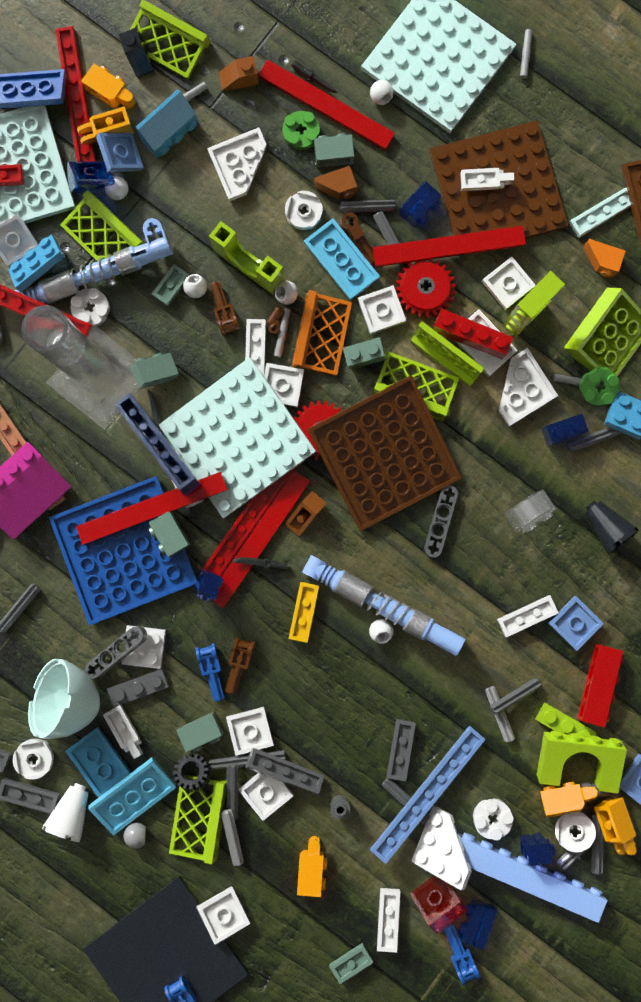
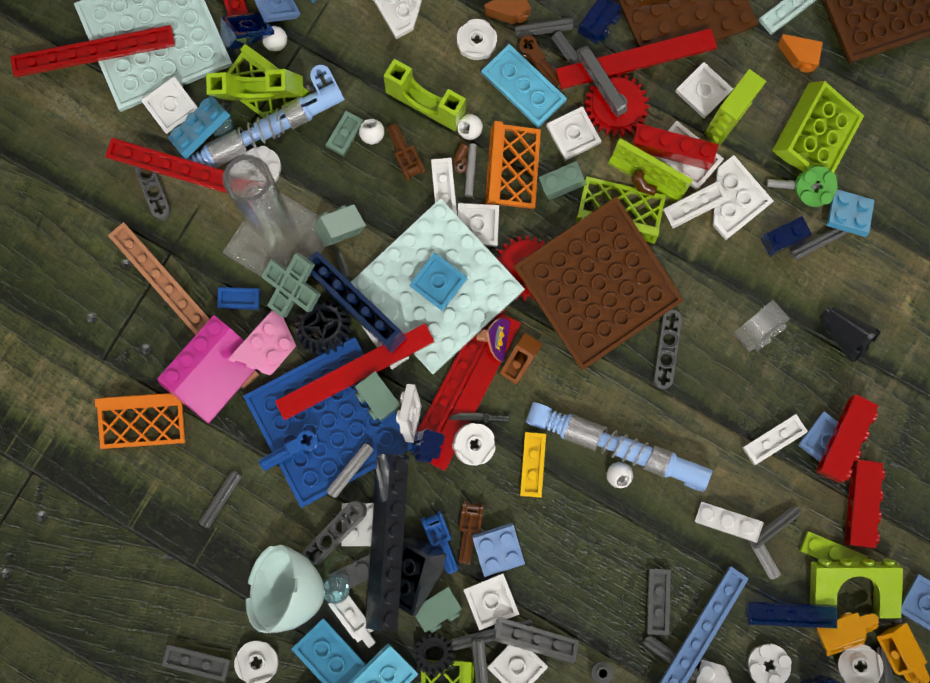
camera: 10 degrees left, 5 degrees down
none -> lime arch [206,69,303,101]
none -> blue tile [217,287,260,310]
none -> bright pink wing [228,310,296,375]
none -> blue connector [259,430,318,471]
none -> sand green plate [261,253,321,318]
none -> black gear [295,300,351,356]
none -> clear light blue piece [324,577,350,605]
none -> light grey axle [327,443,374,498]
none -> black brick [365,454,409,631]
none -> white plate [396,384,422,443]
none -> black slope [399,537,447,616]
none -> dark azure plate [409,252,468,312]
none -> white plate [452,423,495,465]
none -> medium blue plate [472,523,525,577]
none -> shield [477,318,510,362]
none -> dark grey beam [576,45,627,117]
none -> reddish brown arm [632,170,658,196]
none -> white plate [663,181,729,229]
none -> white plate [695,502,764,543]
none -> clear blue tile [748,602,837,629]
none -> red brick [815,394,879,483]

